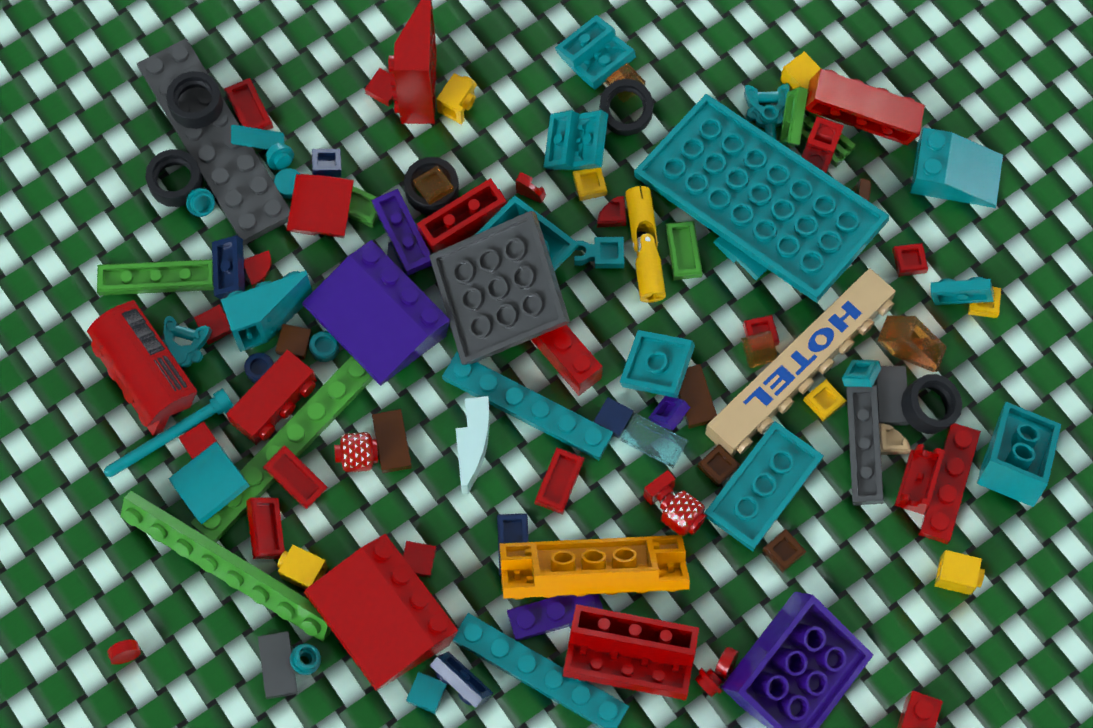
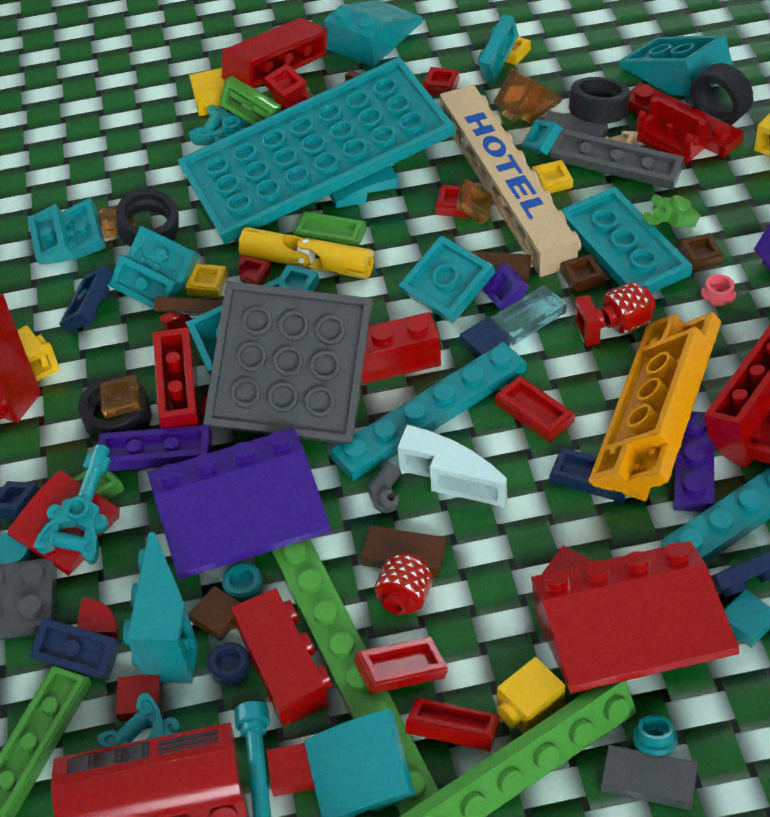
camera: 60 degrees left, 20 degrees down
none -> teal piece [34,444,111,564]
none -> dark blue plate [59,265,114,333]
none -> reddish brown tile [154,297,223,316]
none -> dark grey arm [368,462,401,513]
none -> bright green plate [642,195,701,227]
none -> black tyre [690,63,754,126]
none -> coral plate [701,274,737,306]

